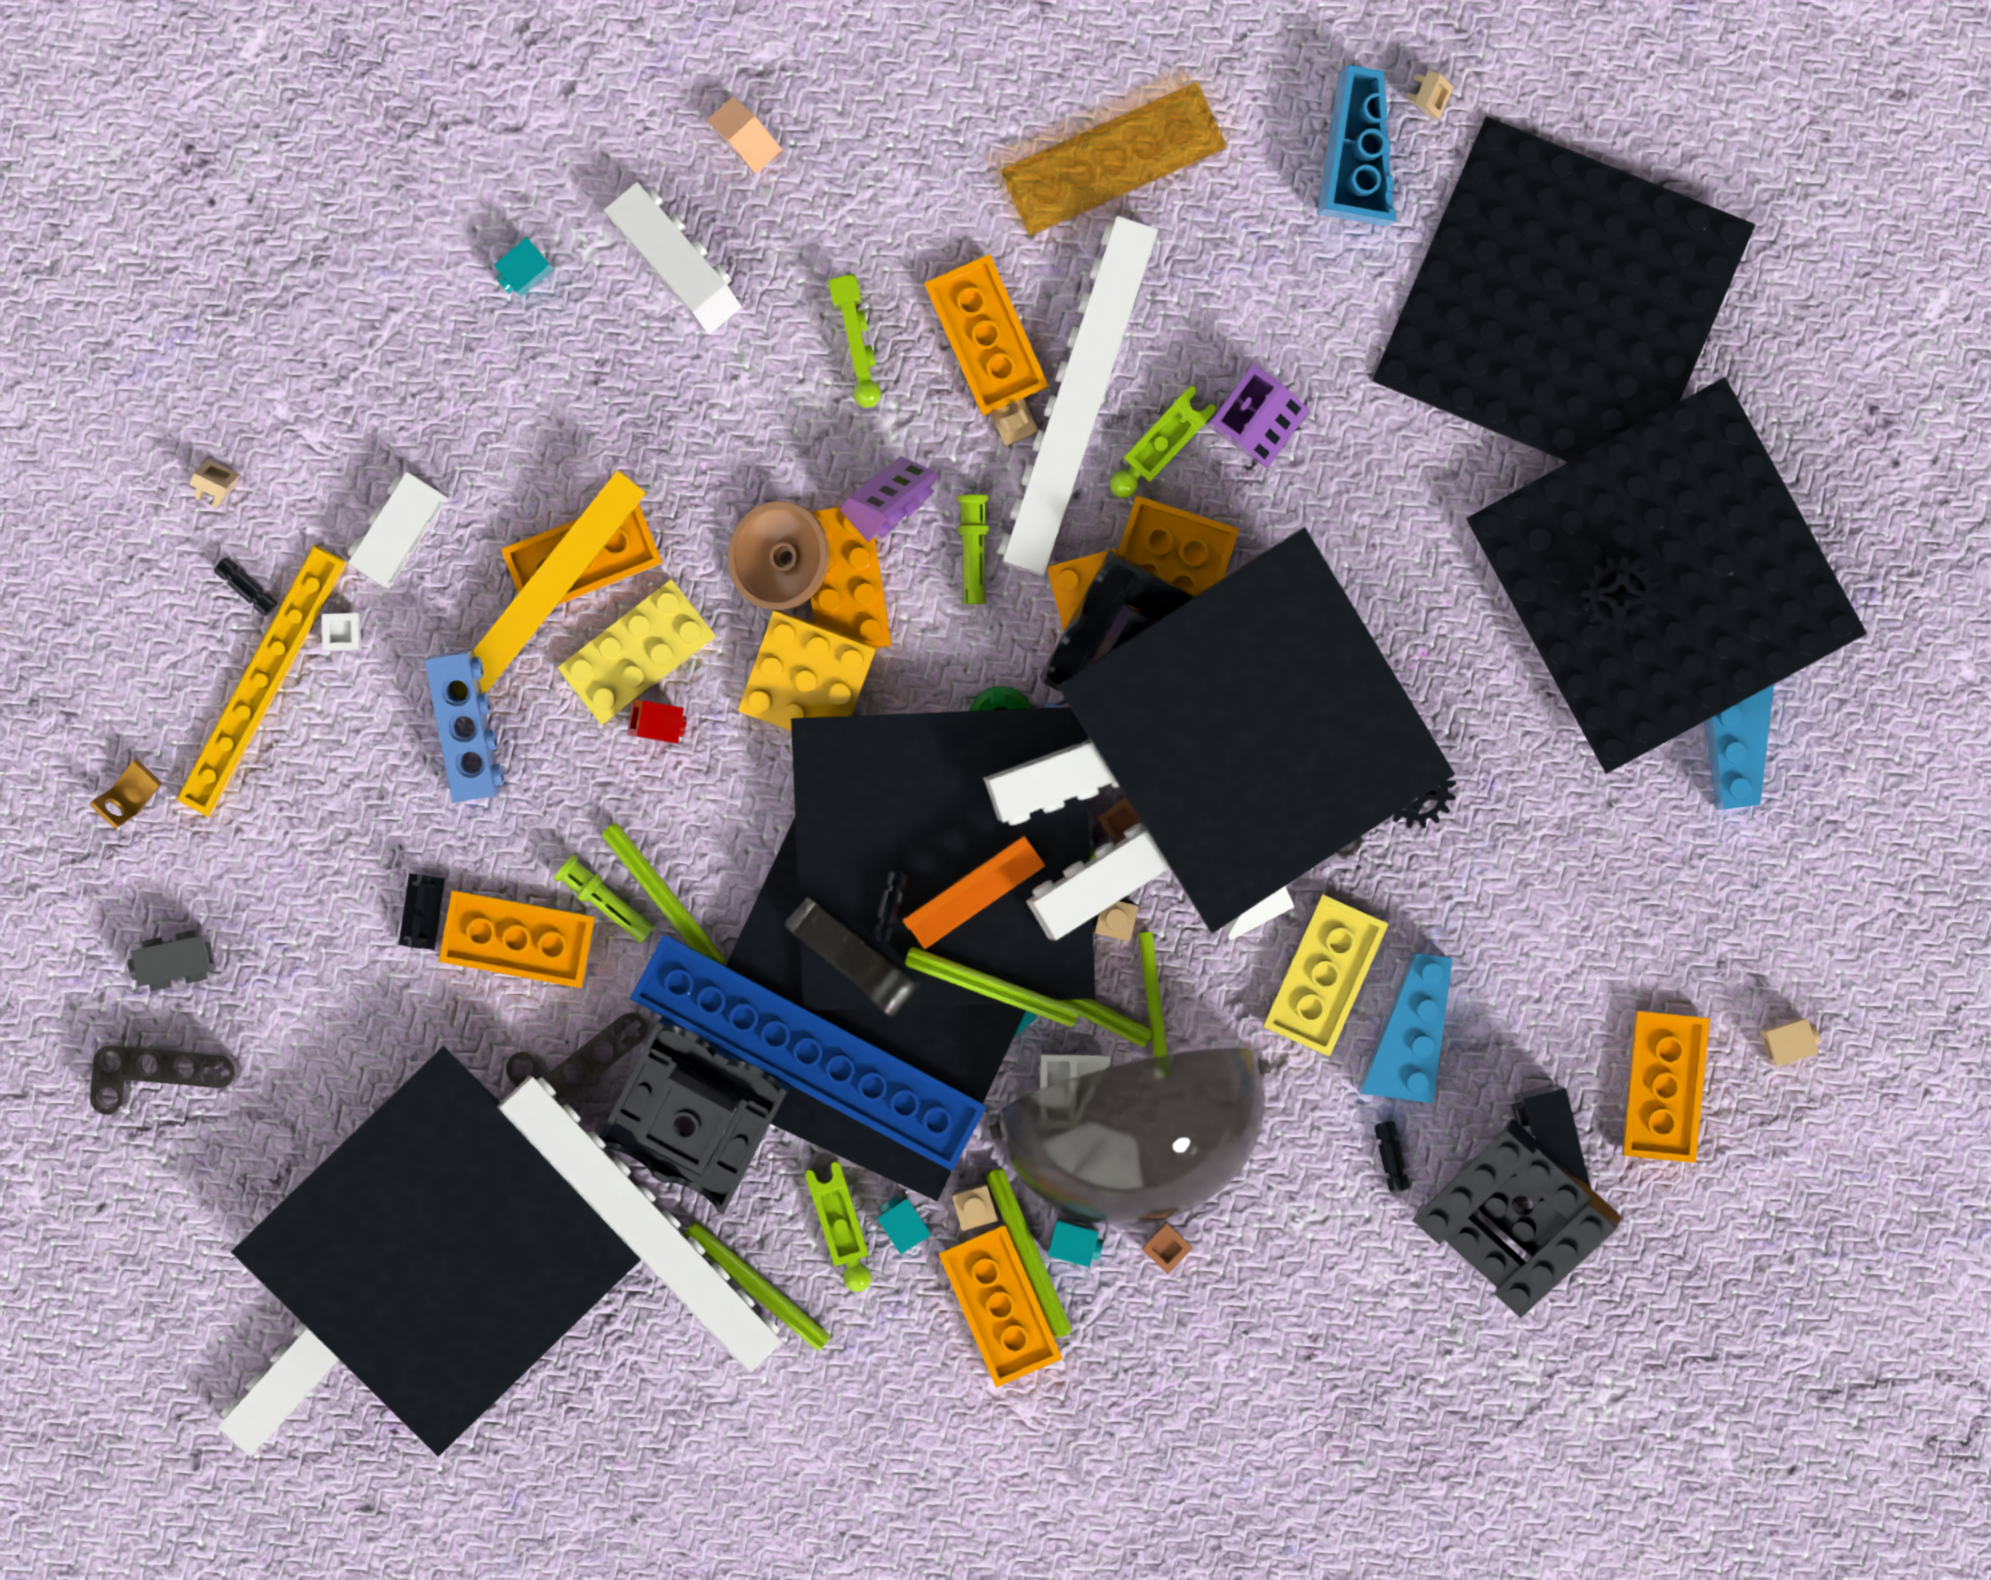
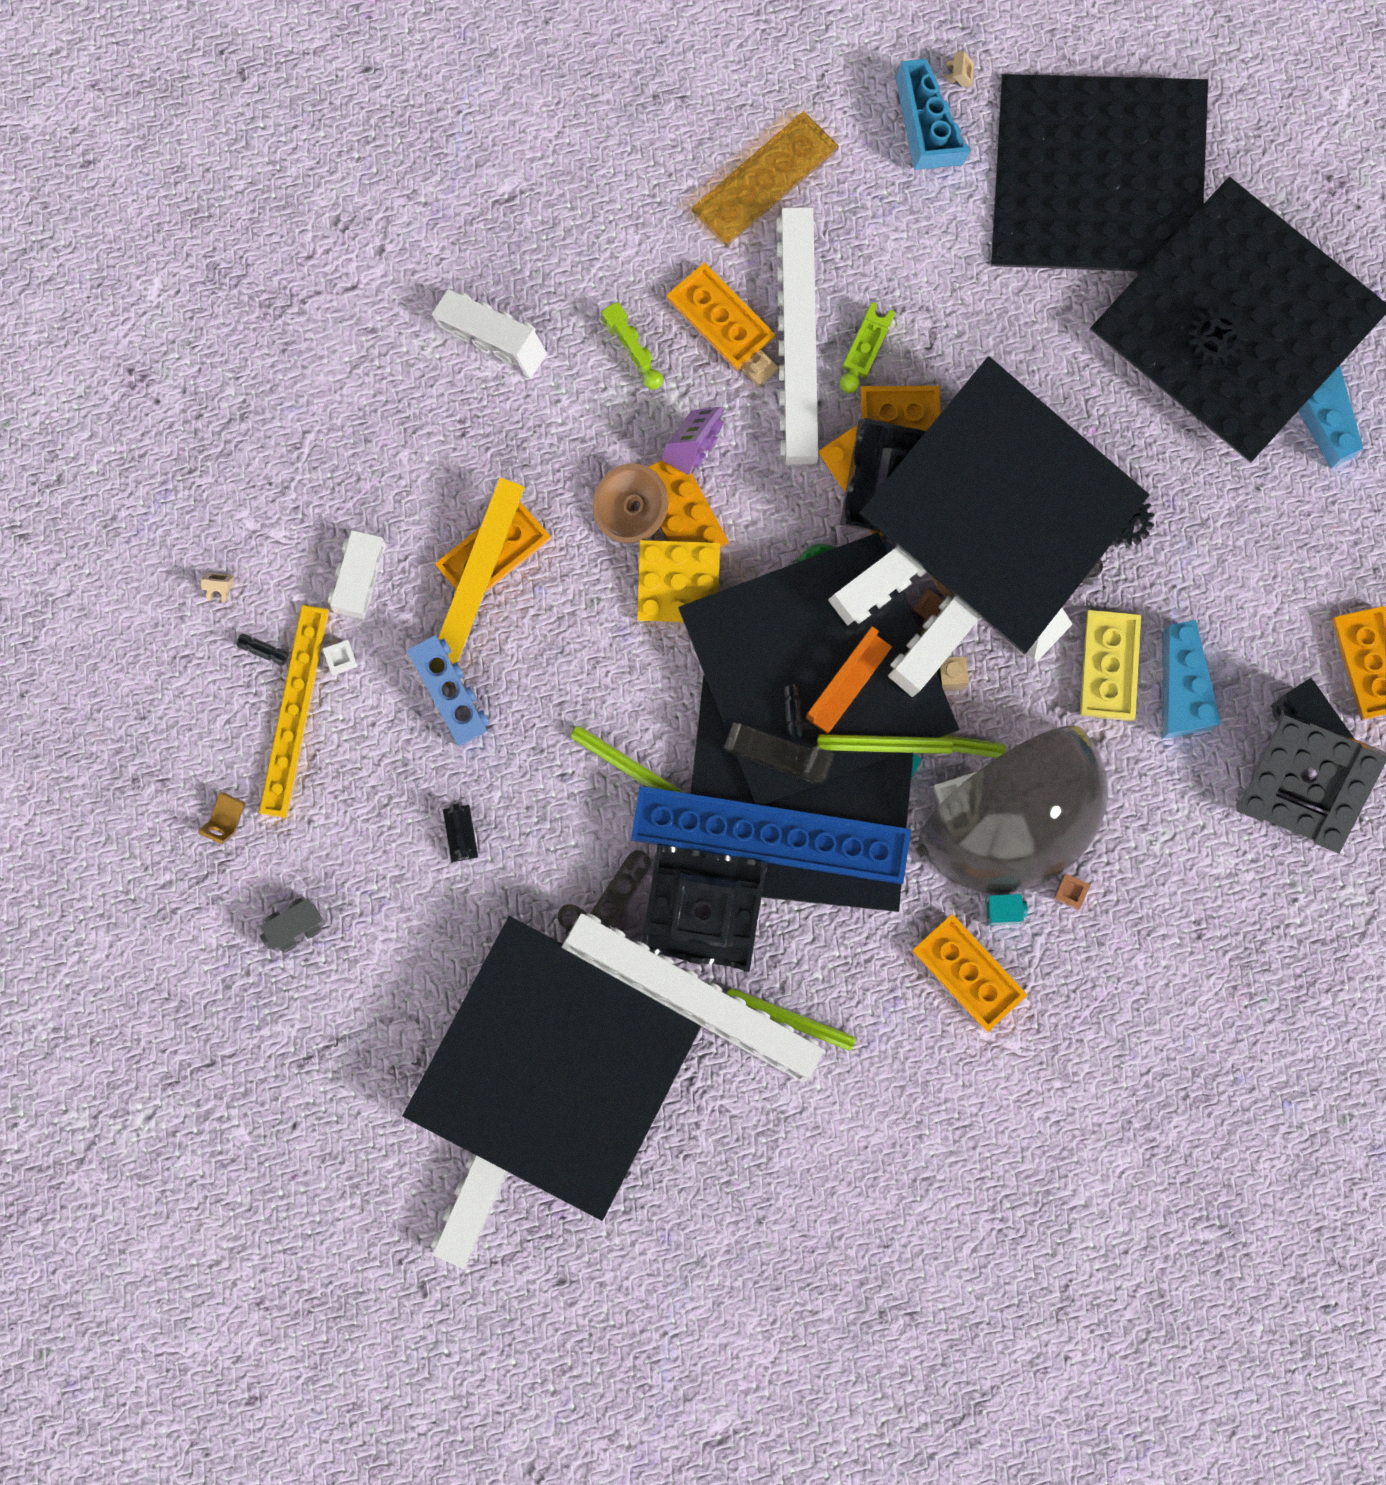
camera: 20 degrees left, 10 degrees down
clear smoke beam [90,1044,242,1115] -> none
light orange plate [438,890,596,988] -> none
teal brick [494,237,554,297] -> none
lime pin [553,854,655,944] -> none
light yellow plate [557,579,717,725] -> none
red brick [627,700,687,744] -> none
light nougat slope [707,96,782,175] -> none
lime plate [804,1159,872,1292] -> none
teal brick [877,1195,932,1255] -> none
tan brick [952,1182,997,1231] -> none
lime pin [956,495,989,604] -> none
lime axle [985,1167,1072,1338] -> none
lime bar [1138,931,1170,1077] -> none
medium lavender slope [1208,364,1309,469] -> none
black axle [1374,1121,1410,1193] -> none

